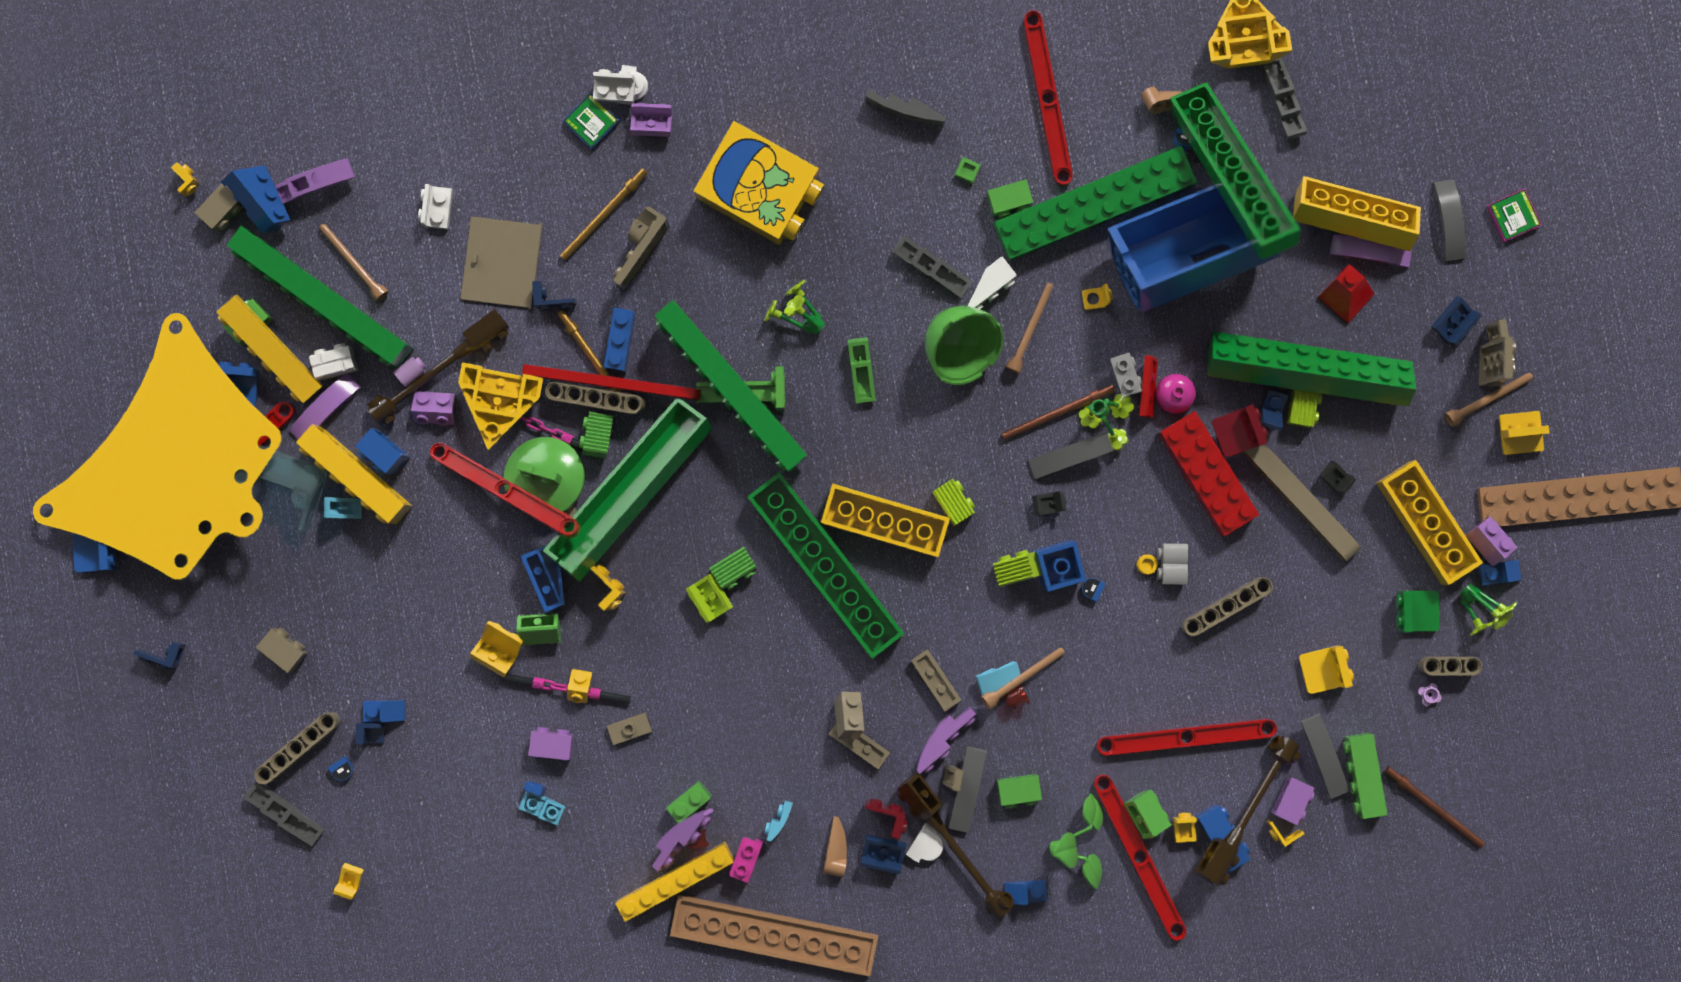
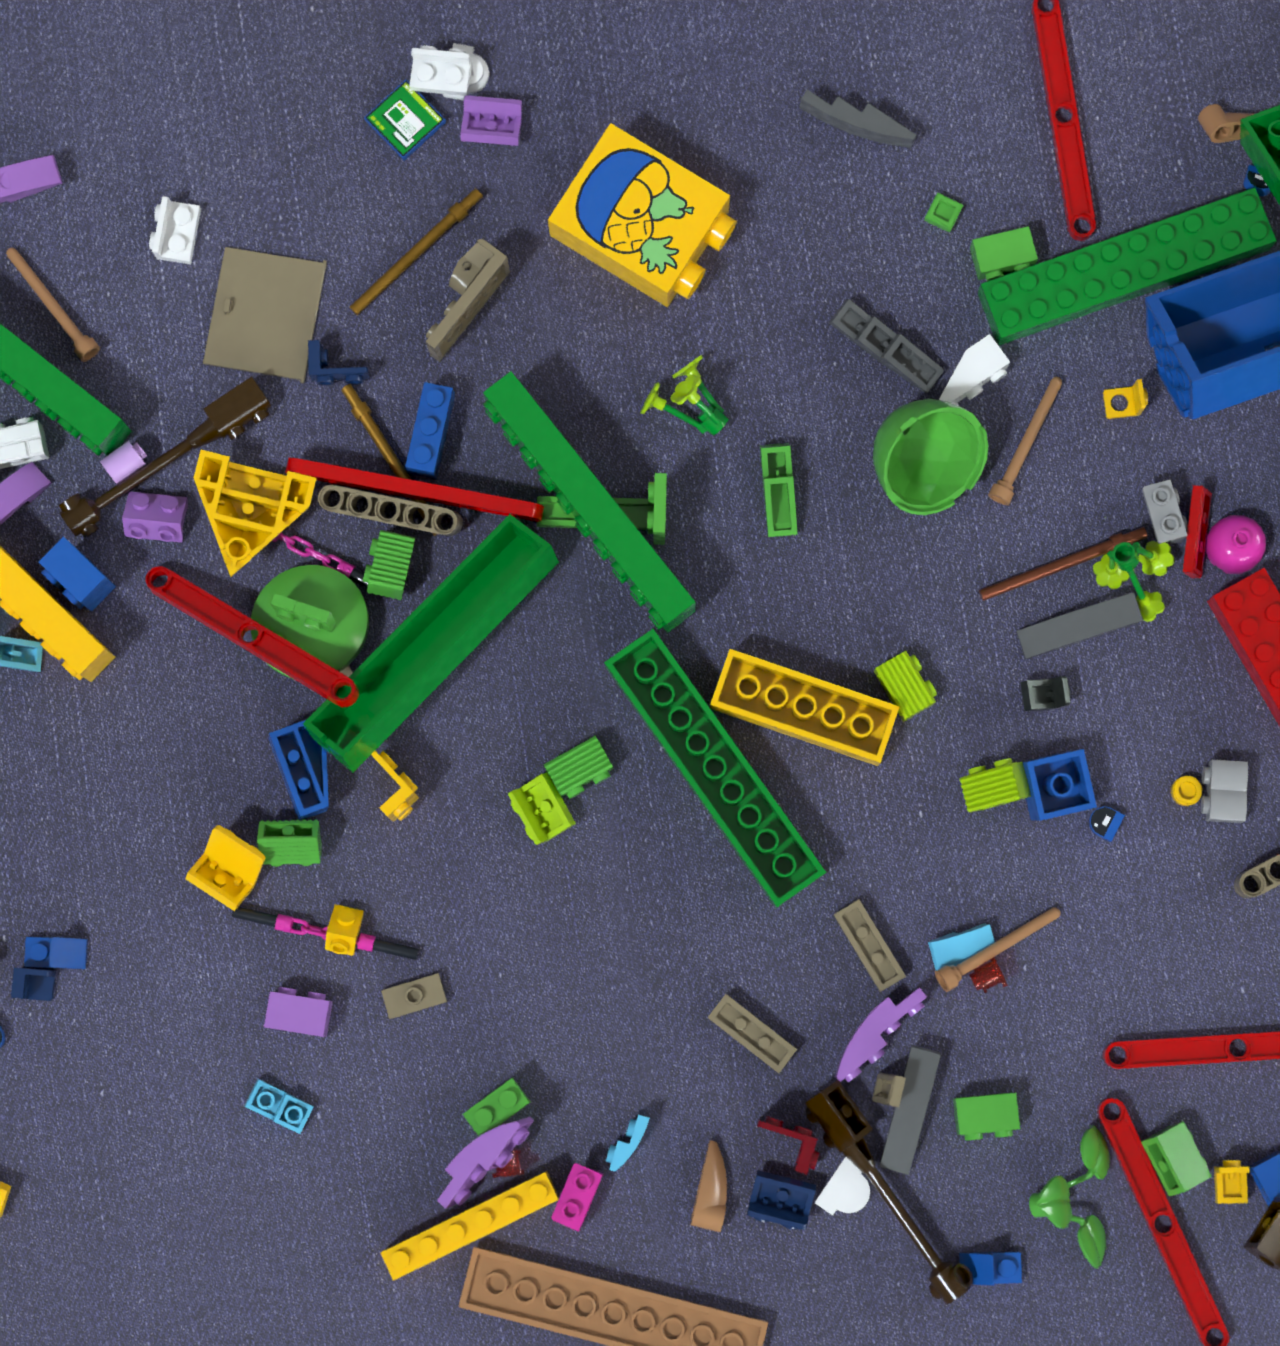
camera: 10 degrees right, 5 degrees down
blue tile [523,781,547,796] -> none
dark tan brick [834,692,864,740] -> none

